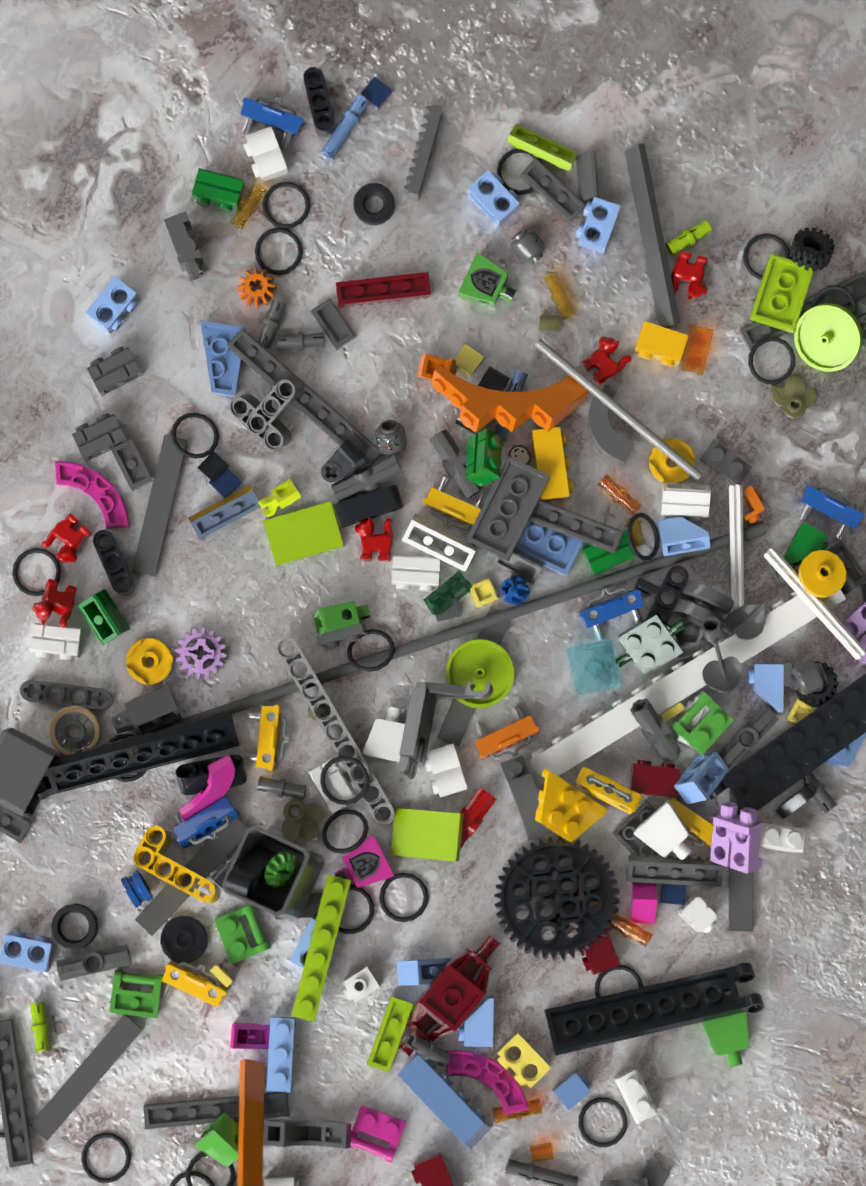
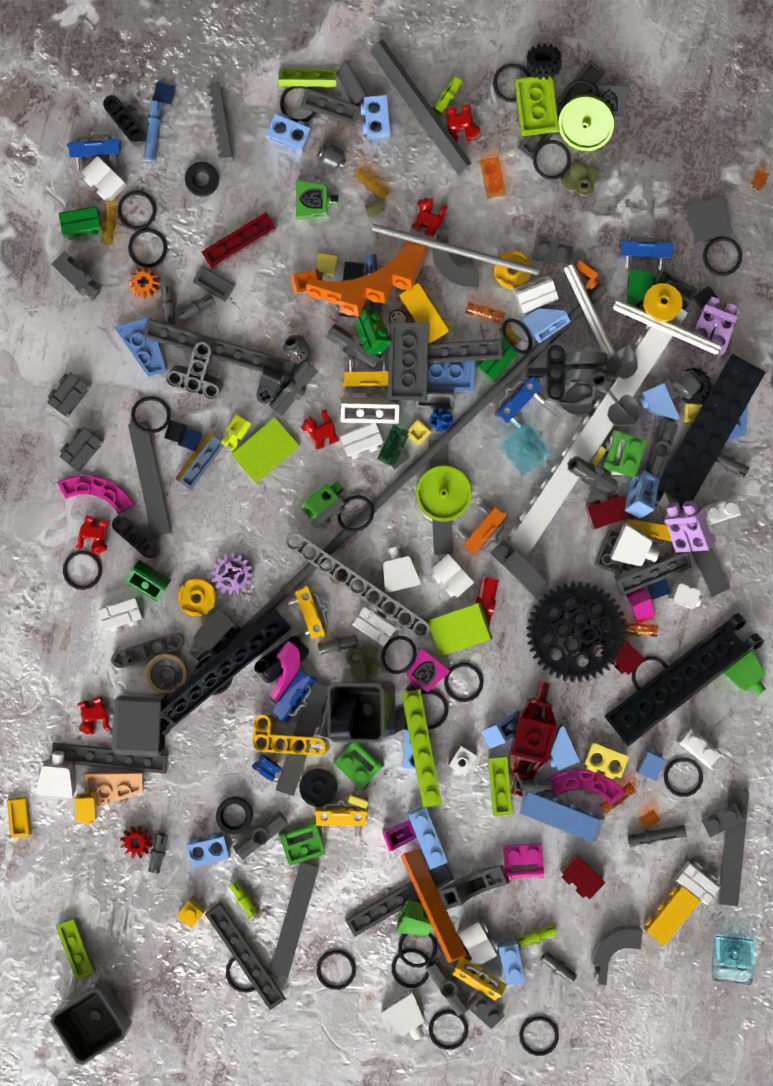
camera: 20 degrees left, 5 degrees up
red animal [32,579,77,628] -> none
light blue brick [86,276,139,334] -> none
dark grey plate [111,438,153,492] -> none
bright green gear [264,851,297,888] -> none
black piece [320,756,369,805] -> none
black beam [332,485,404,528] -> none
dark grey hinge [398,680,493,779] -> none
yellow wing [535,768,608,842] -> none
yellow piece [575,767,643,815] -> none
plate [615,612,687,676] -> none
yellow brick [634,321,689,367] -> none
black beam [775,784,817,819] -> none

